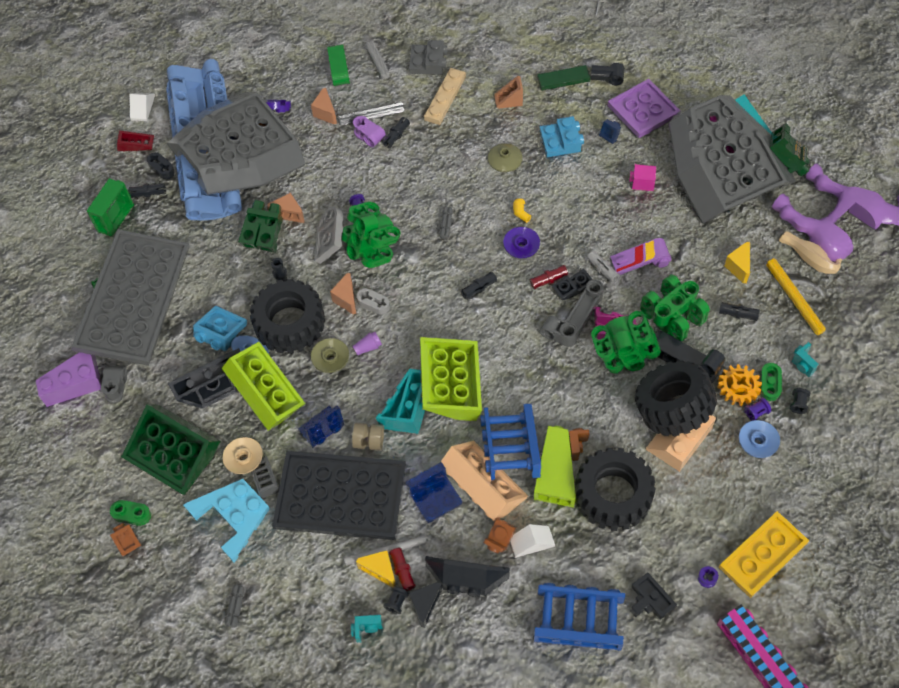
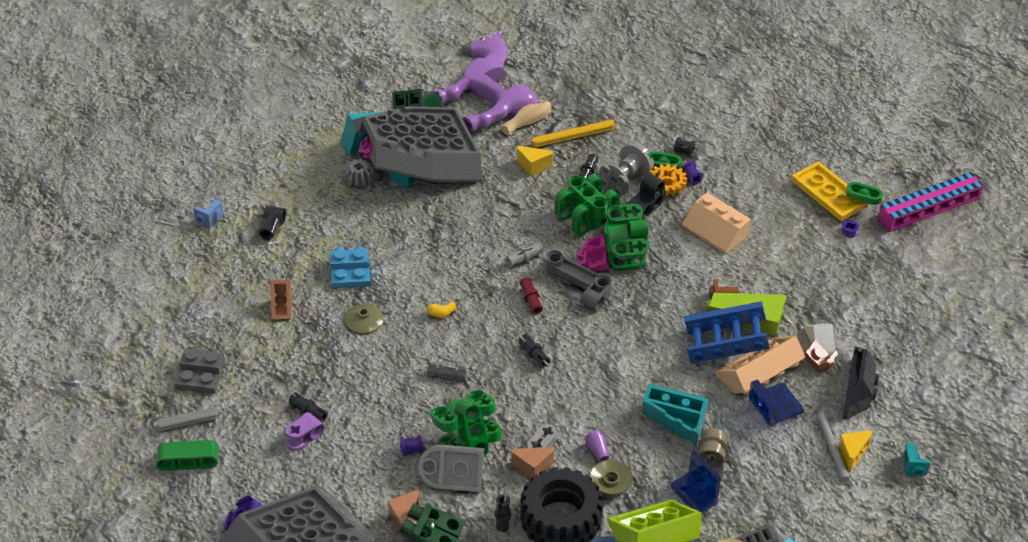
camera: 90 degrees left, 15 degrees down
black plate [272,451,406,540] -> none
nougat slope [311,88,337,124] -> none
axle [338,102,405,126] -> none
black bush [383,586,409,615] -> none
dark red pin [389,548,416,592] -> none
black slope [409,582,442,628] -> none
lime slope [420,337,482,421] -> none
tan plate [424,68,466,125] -> none
dark purple dish [503,227,540,258] -> none
blue fence [534,583,625,651] -> none
dark green tile [537,65,591,91] -> none
black slope [552,268,593,301] -> none
black tyre [575,447,656,531] -> none
dark blue tile [599,119,621,144] -> none
medium lavender plate [607,79,681,138] -> none
medium lavender door [610,238,671,275] -> none
dark pink brick [629,164,656,191] -> none
black hinge [630,572,677,620] -> none
black tyre [635,360,717,436] -> none
medium blue dish [739,420,780,458] -> none
teal bracket [792,342,819,377] -> none
none -> medium blue bracket [193,199,224,228]
none -> light grey piece [599,142,654,197]
none -> green plate [846,182,883,205]

